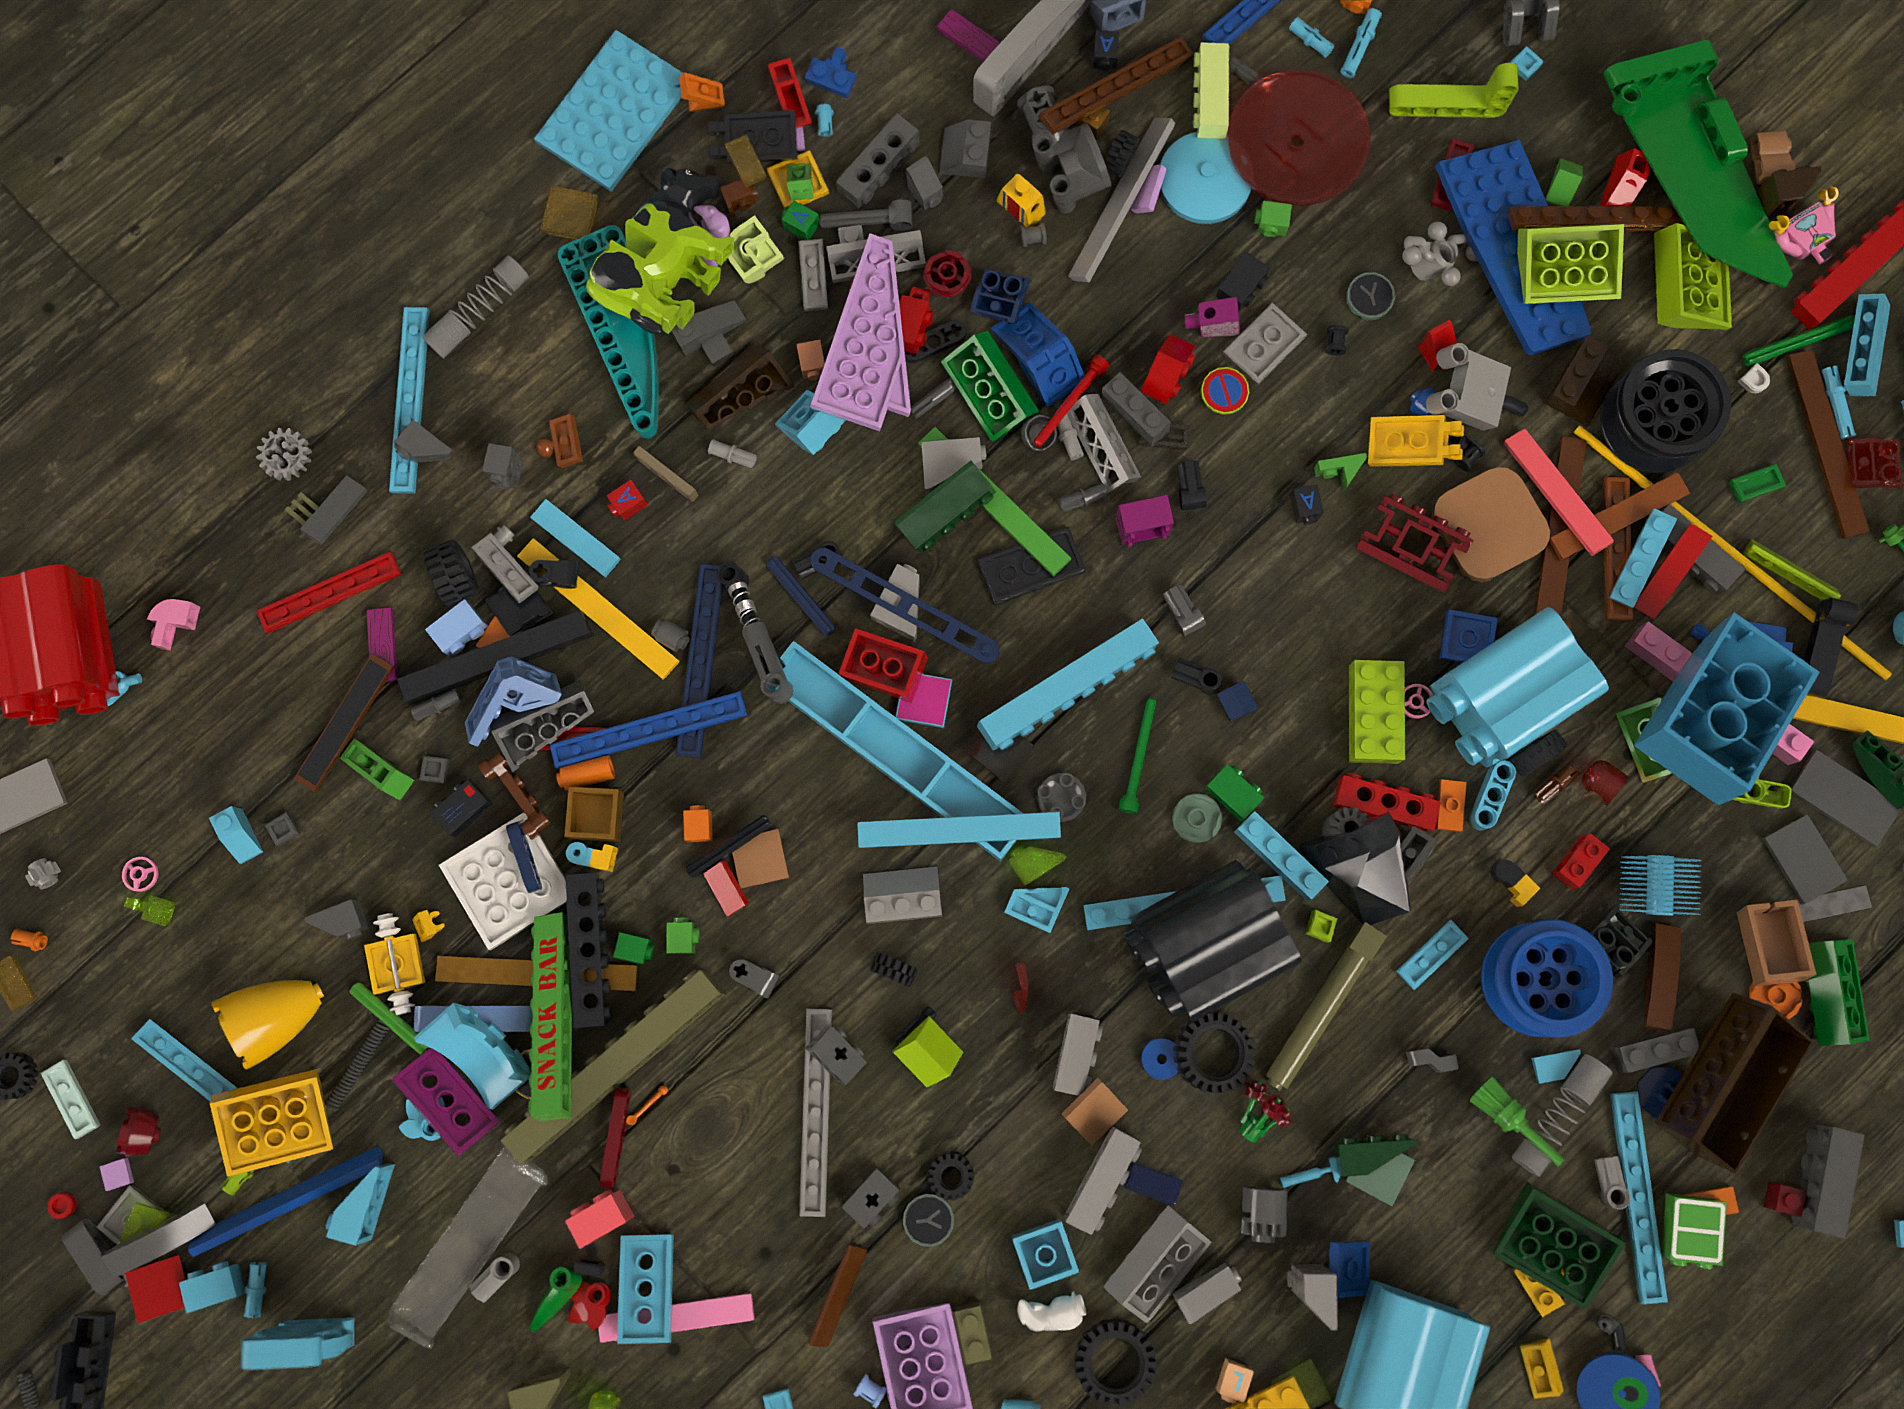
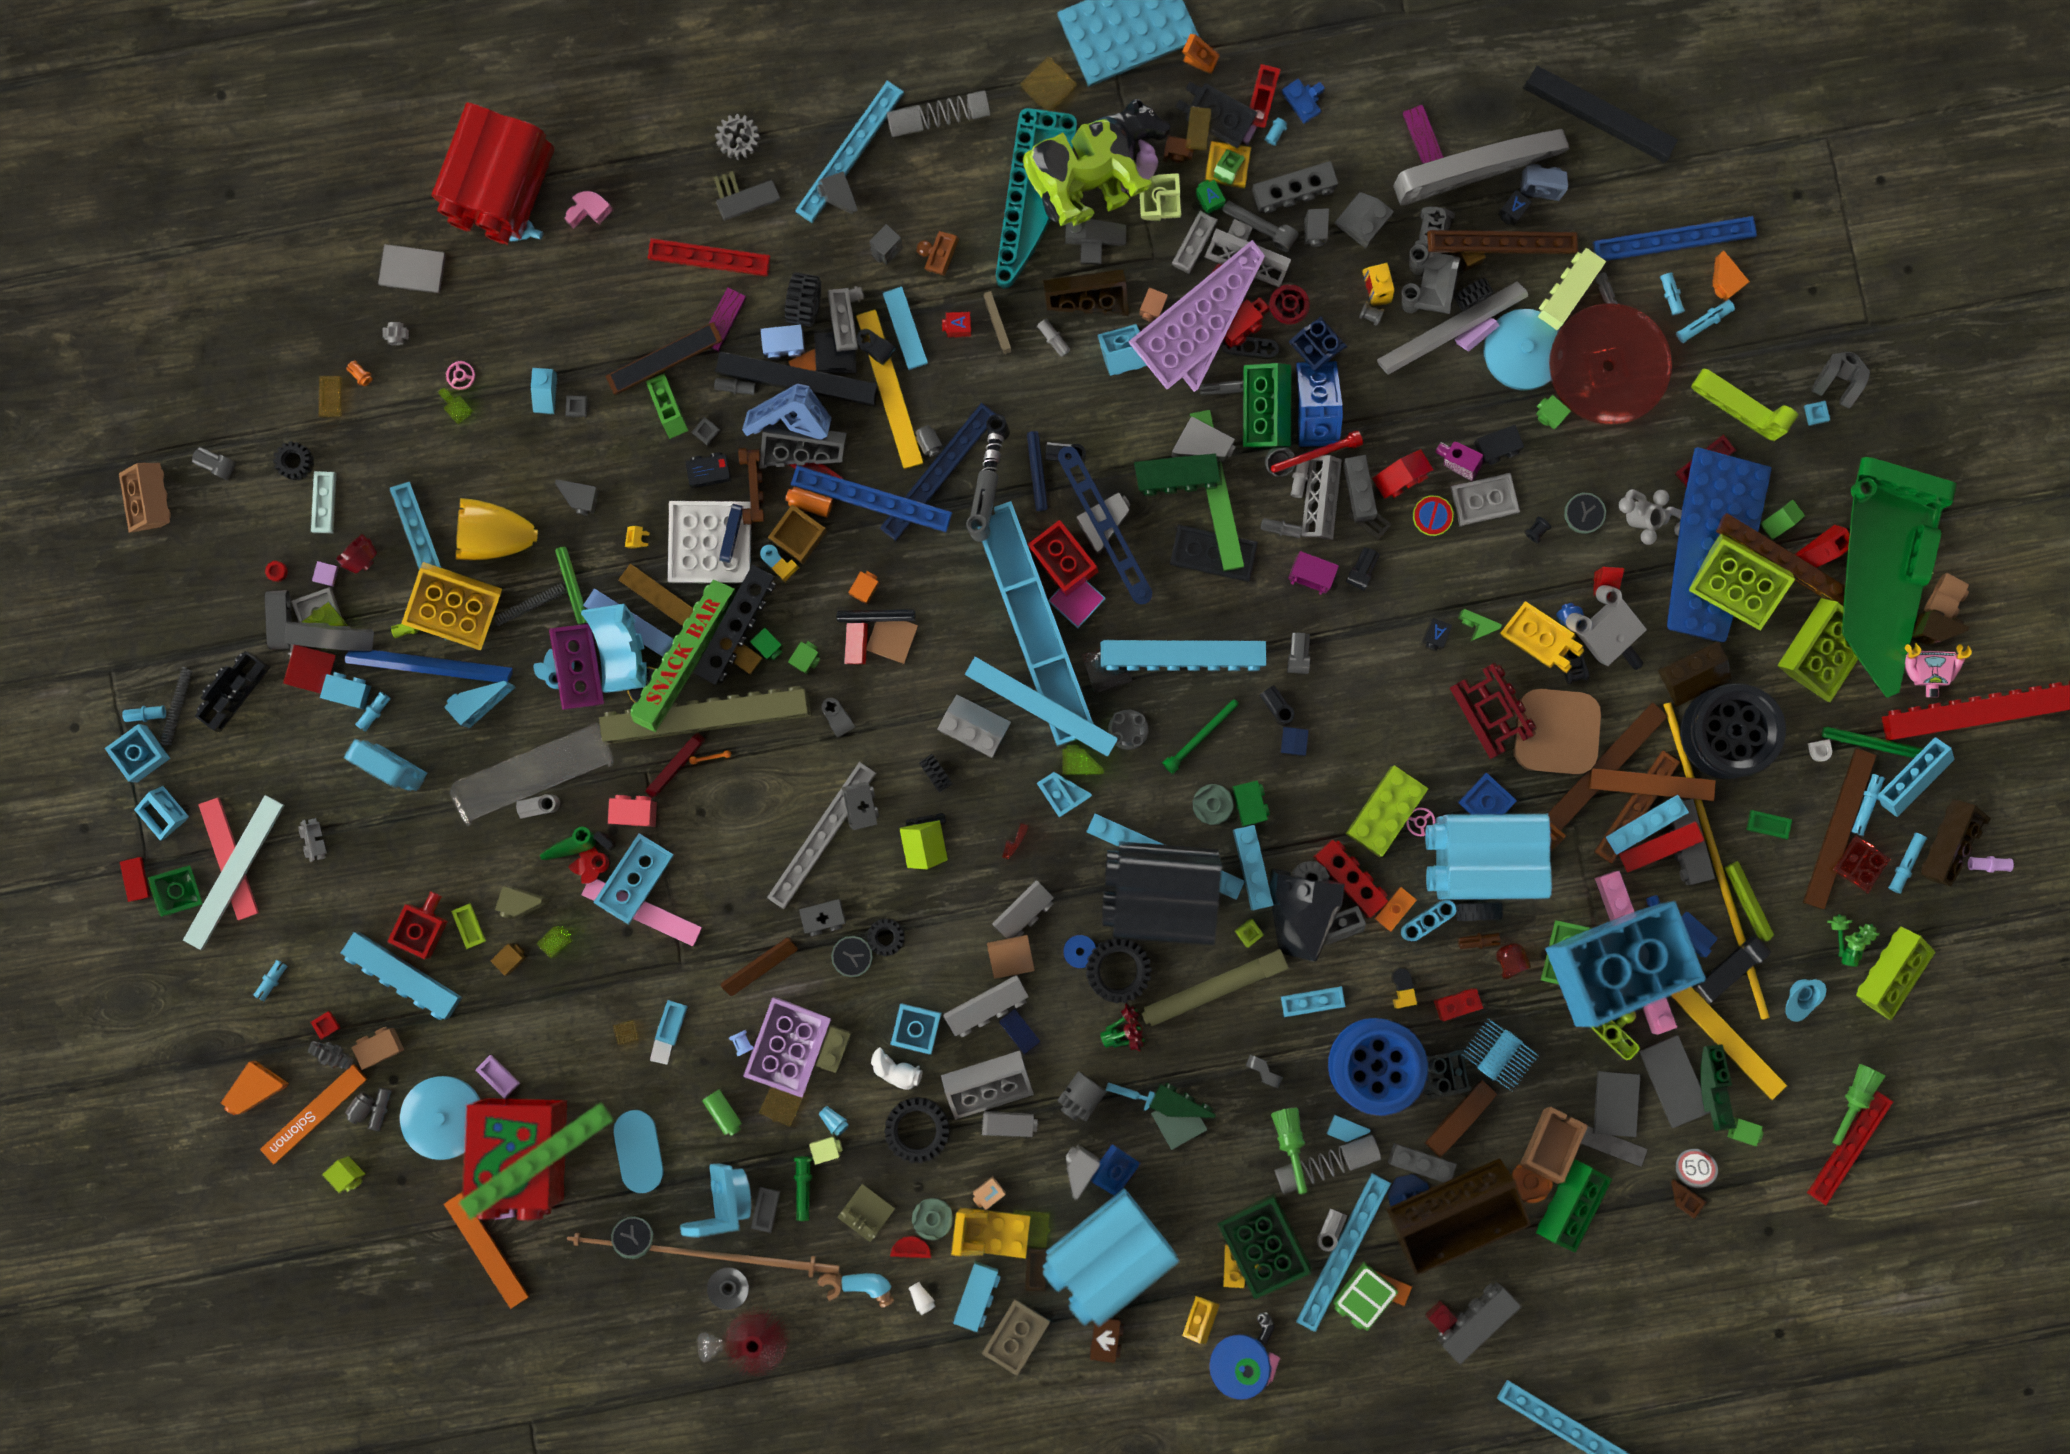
camera: 30 degrees right, 5 degrees up
yellow plate [364,913,425,1015] -> none
coral tile [1504,429,1614,556] -> none

